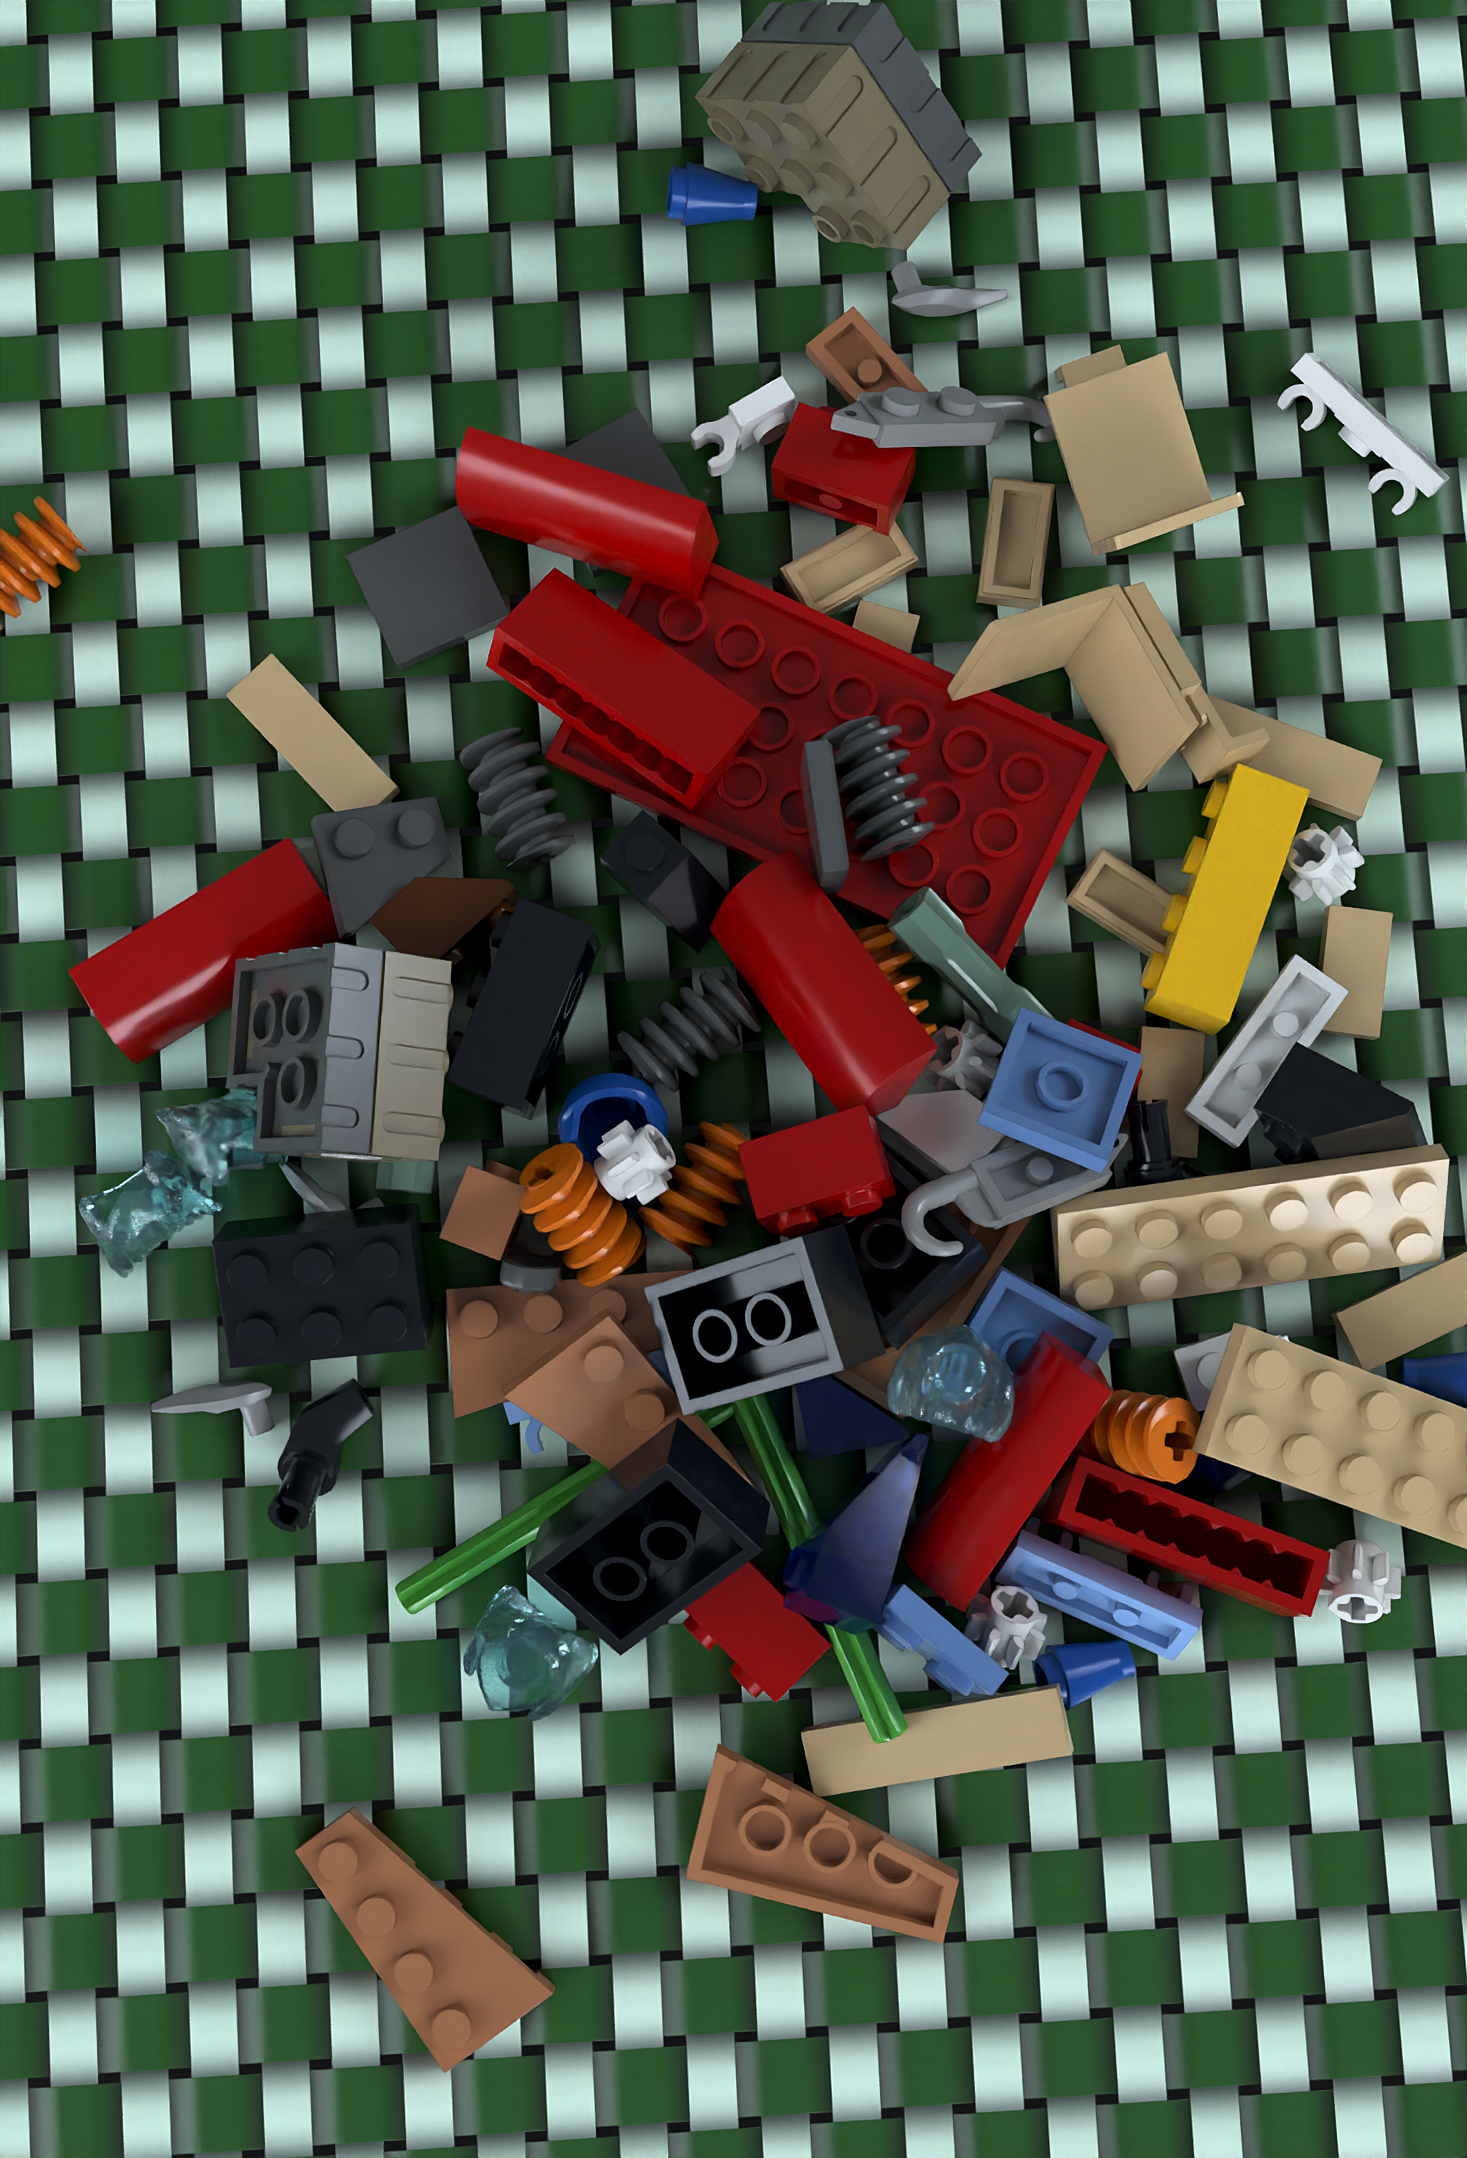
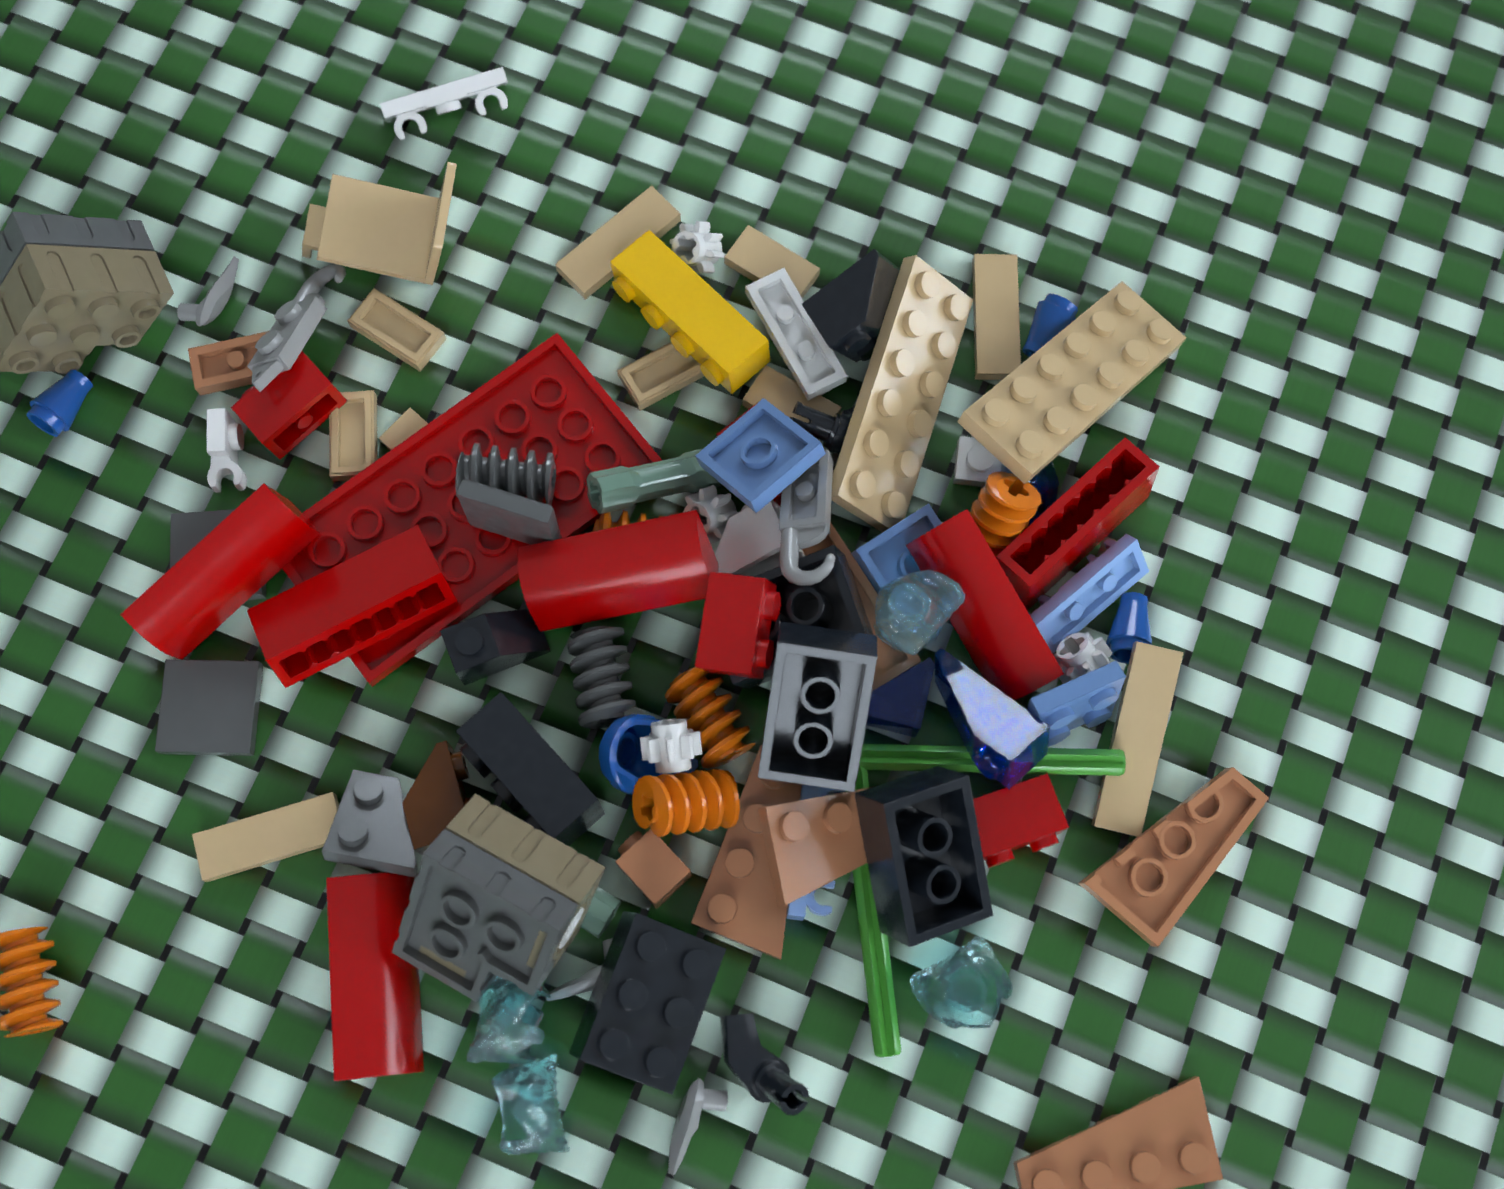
camera: 70 degrees left, 10 degrees down
dark grey piece [459,727,576,871] -> none
dark grey hair [500,1212,567,1294] -> none
tan piece [946,582,1271,792] -> none
white gear [1318,1540,1401,1623] -> none

